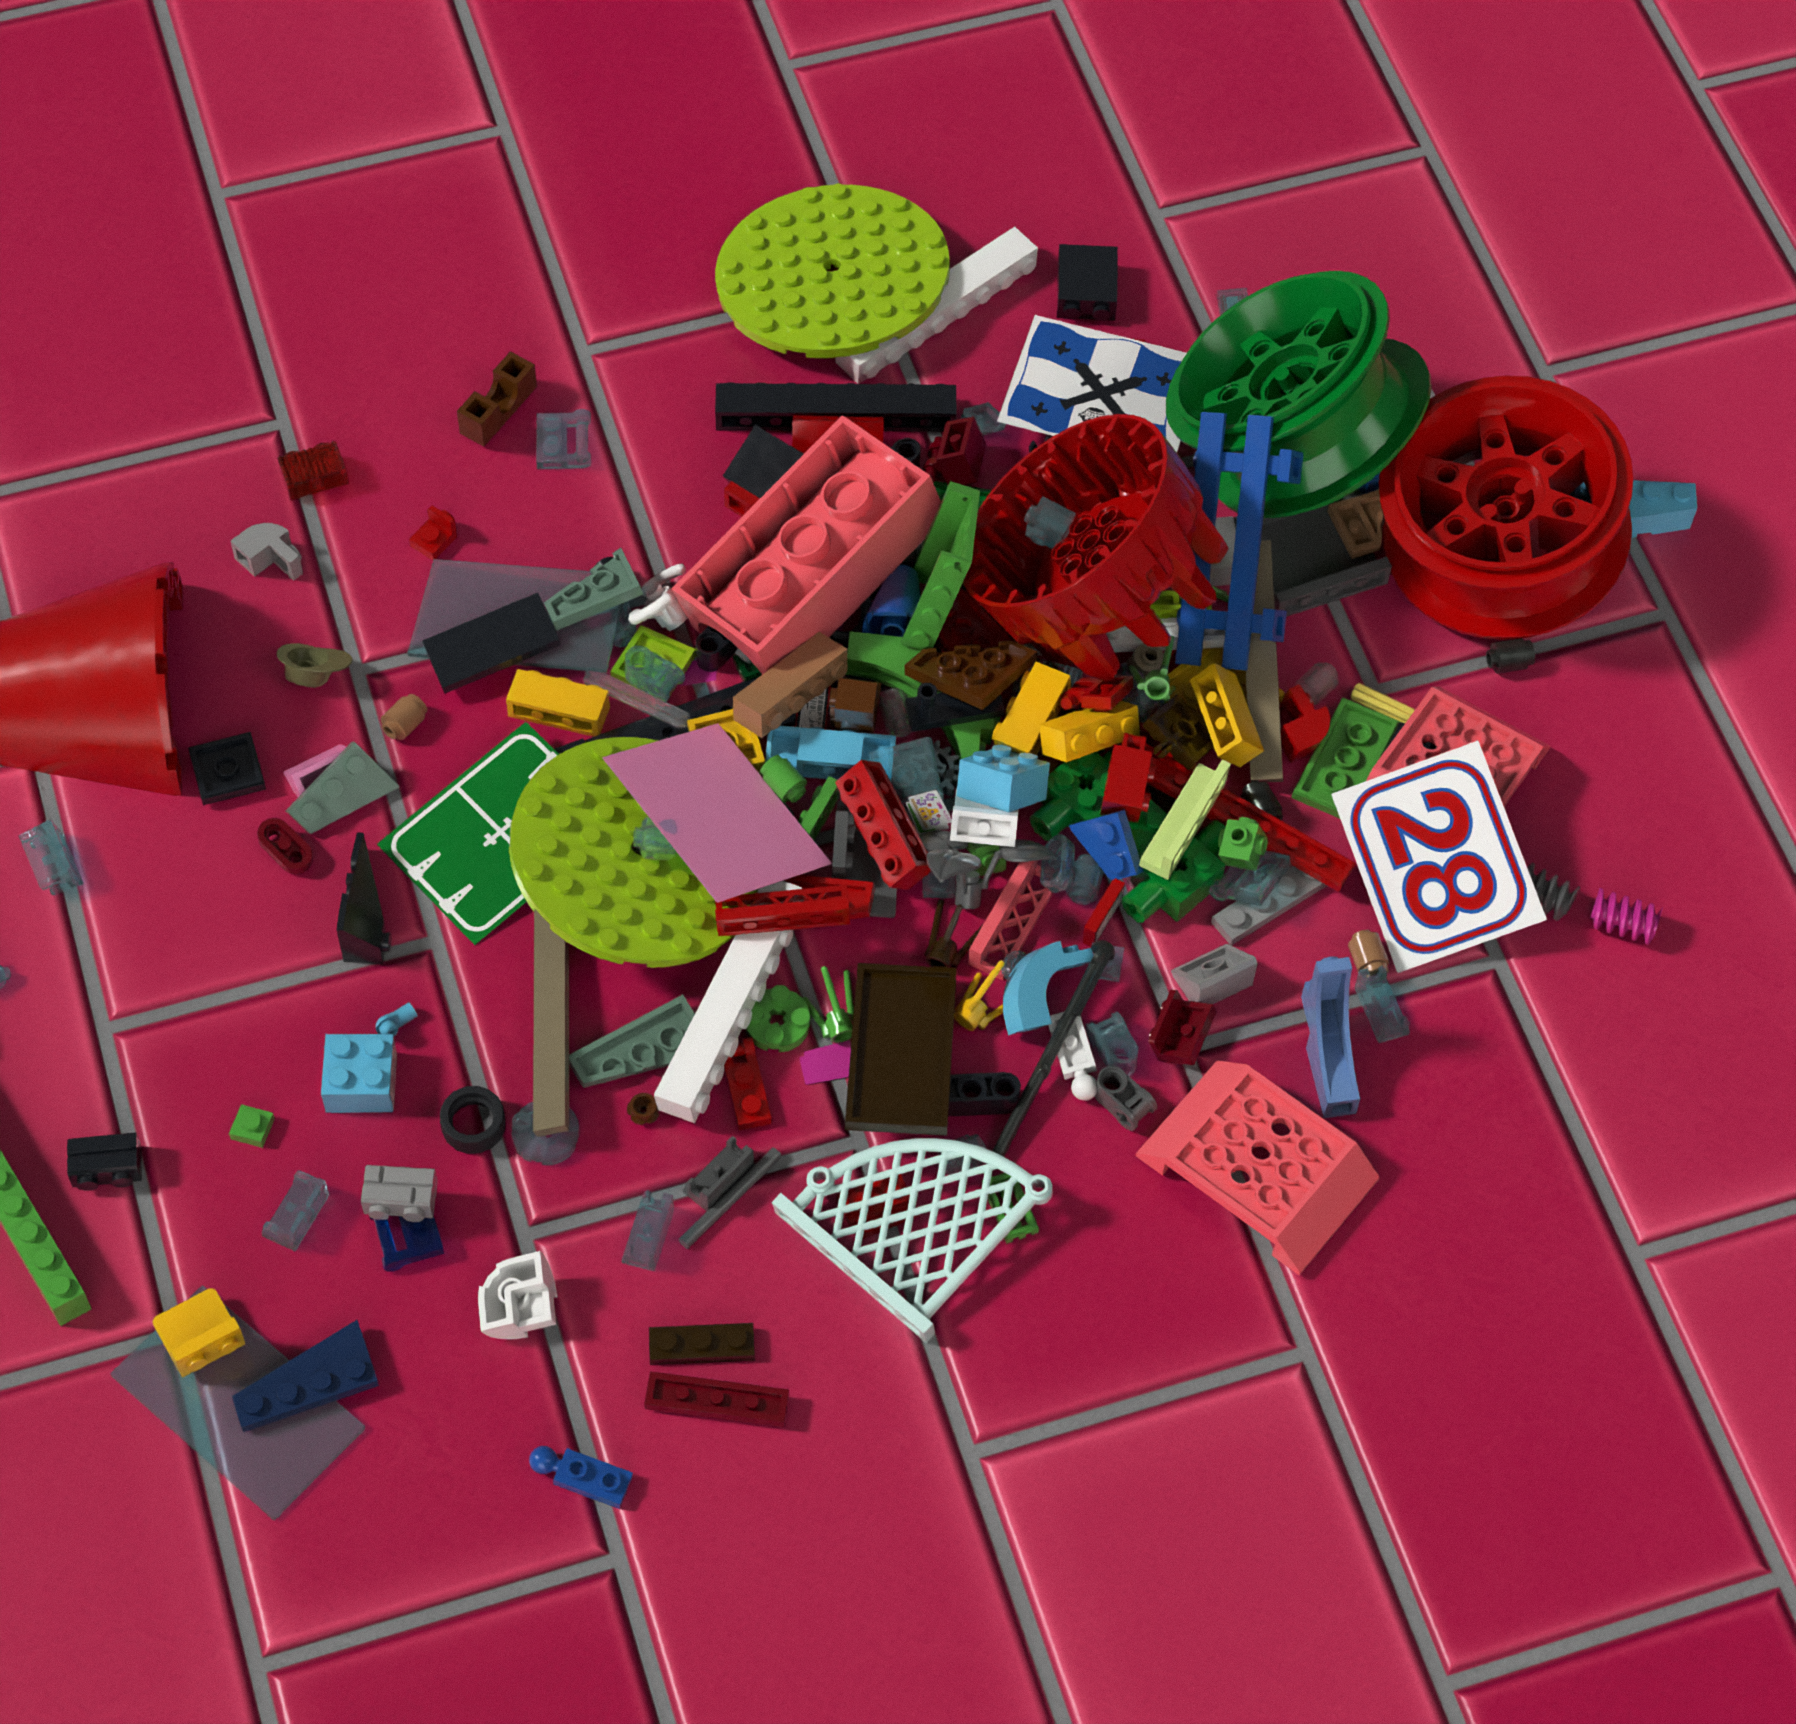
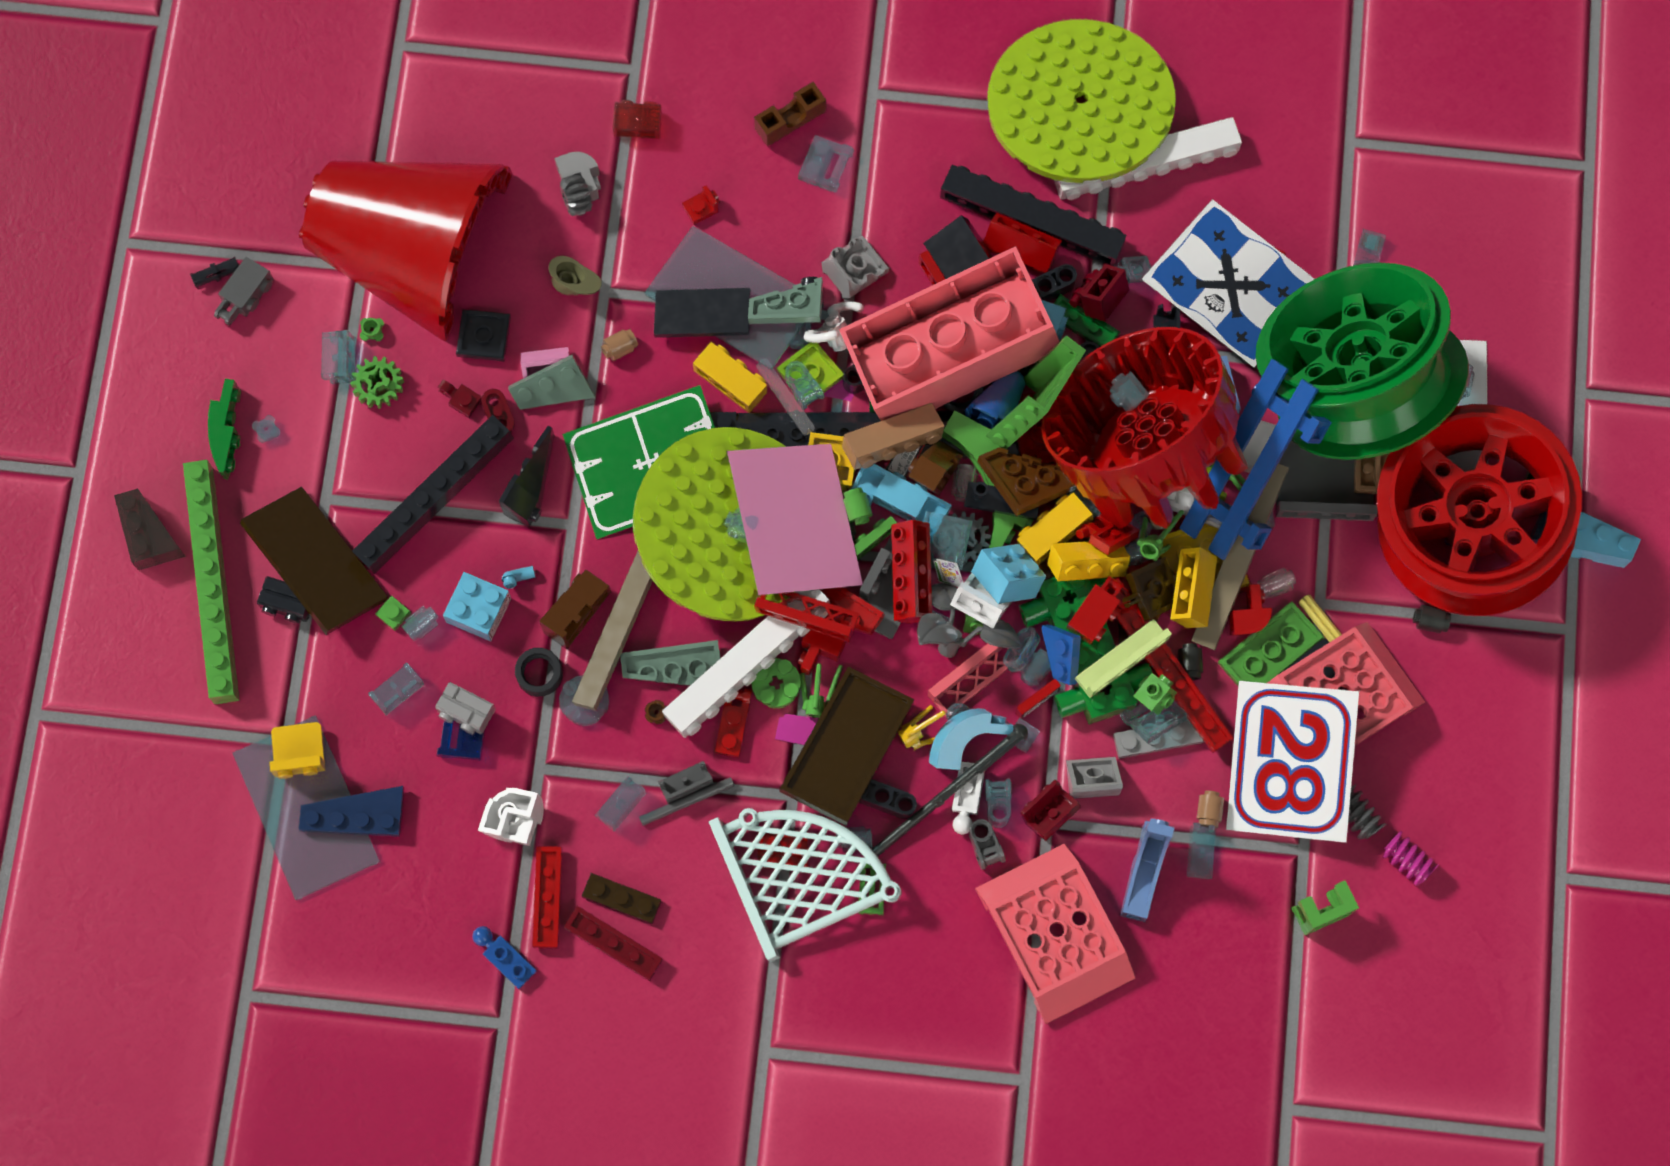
camera: 25 degrees right, 15 degrees up
dark brown plant [924,899,983,968] -> none
black brick [1057,244,1118,321] -> none
none -> dark brown tile [240,486,388,635]
none -> bright green gear [350,356,404,409]
none -> black brick [352,415,514,574]
none -> bright green plate [360,318,384,341]
none -> clear light blue brick [401,606,439,641]
none -> dark red plate [438,379,482,418]
none -> red plate [532,846,562,948]
none -> reddish brown wedge [539,570,611,649]
none -> dark grey gear [560,174,592,216]
none -> red brick [798,630,847,676]
none -> light grey slope [821,236,889,298]
none -> bright green panel [1292,880,1359,936]

